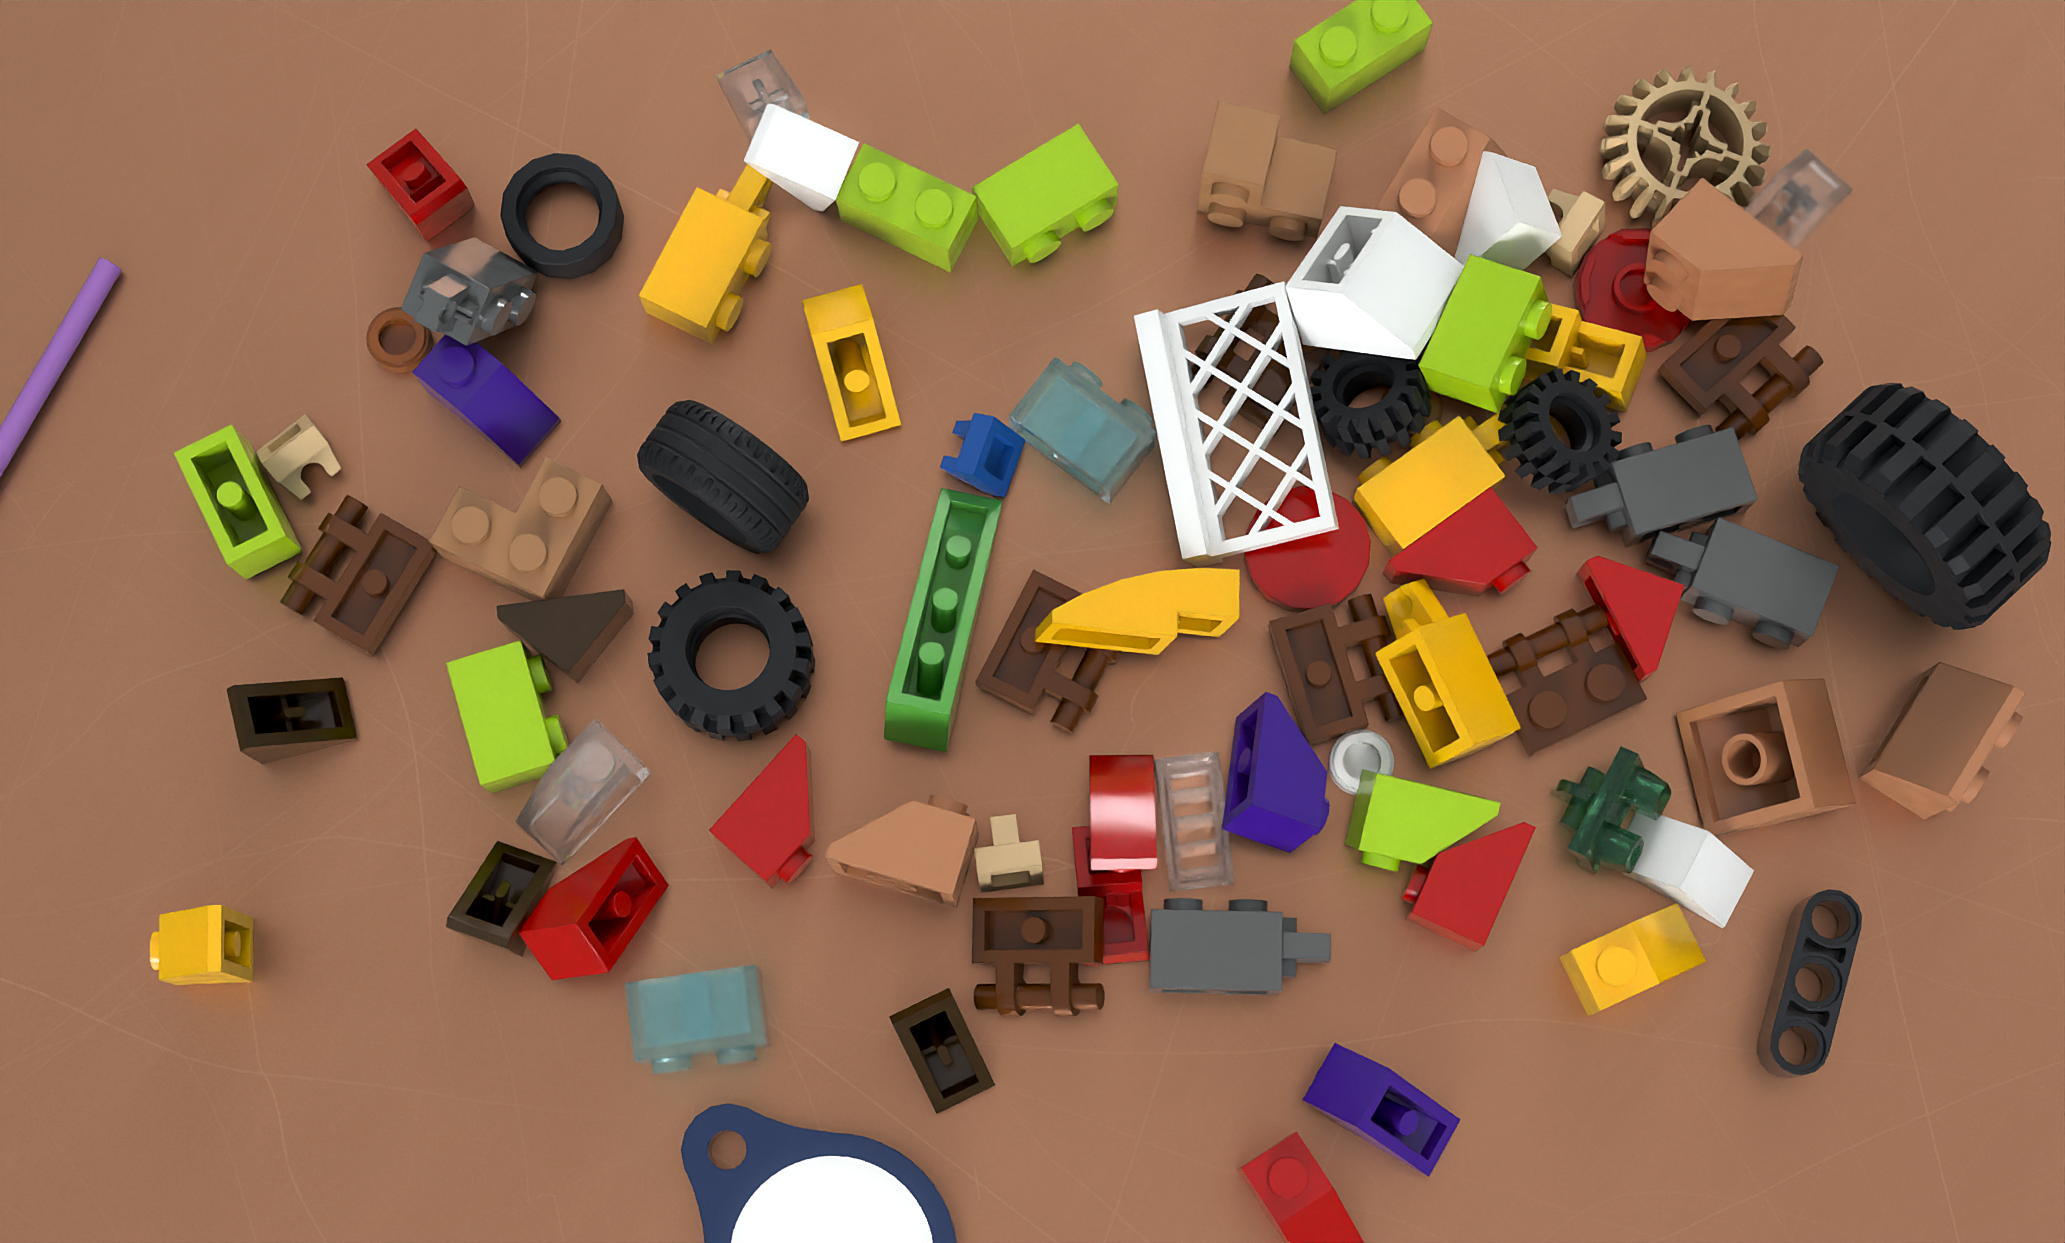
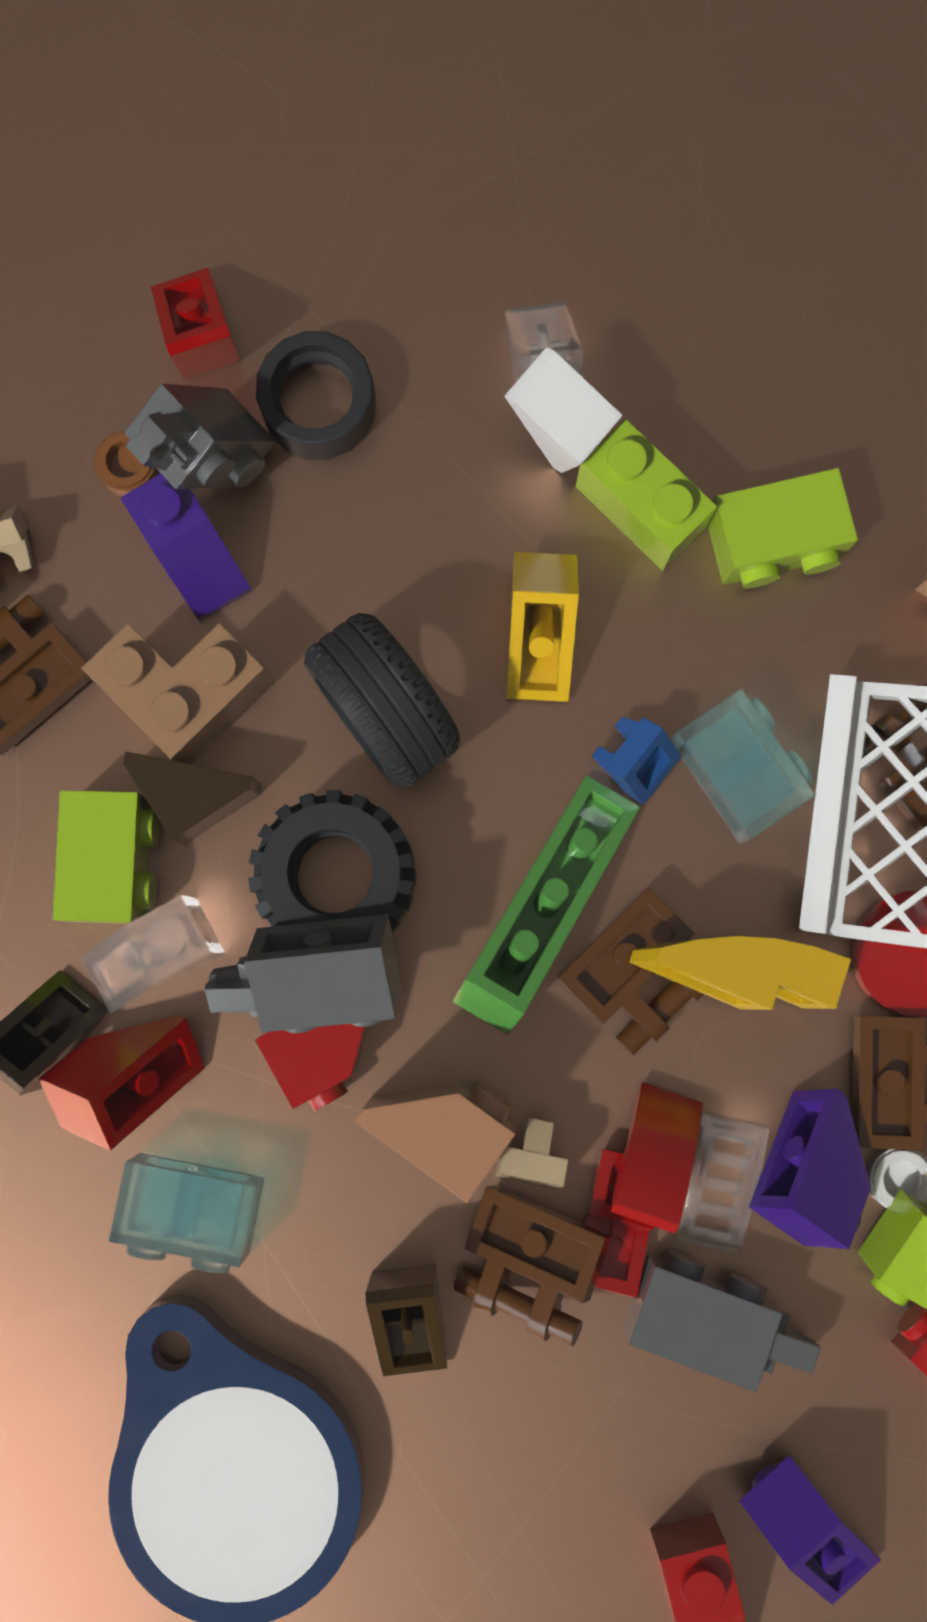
camera: 20 degrees right, 5 degrees up
yellow hinge [639,164,773,345] -> none
none -> dark grey hinge [204,914,402,1033]

